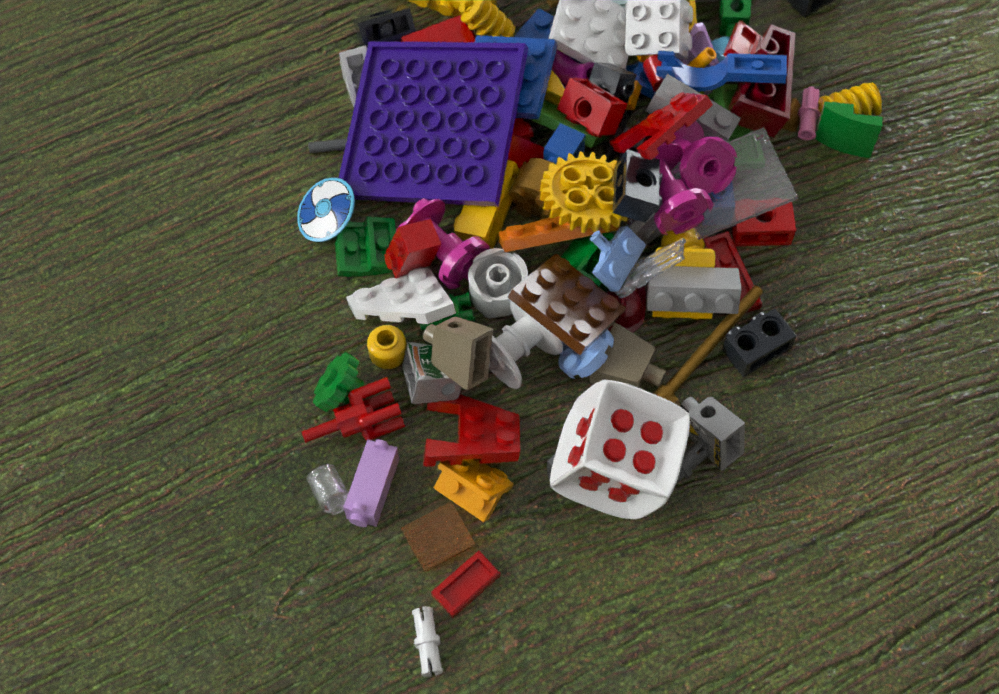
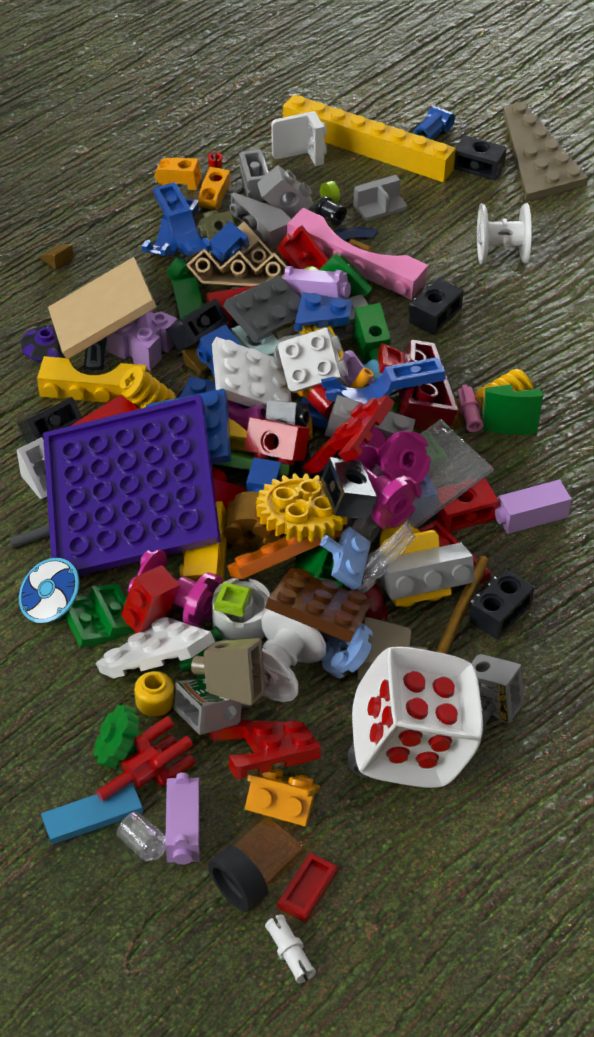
camera: 20 degrees left, 15 degrees down
none -> dark azure tile [41,782,143,845]
none -> black tyre [208,845,268,912]
none -> lime tile [214,582,252,617]
none -> lavender brick [495,480,572,534]

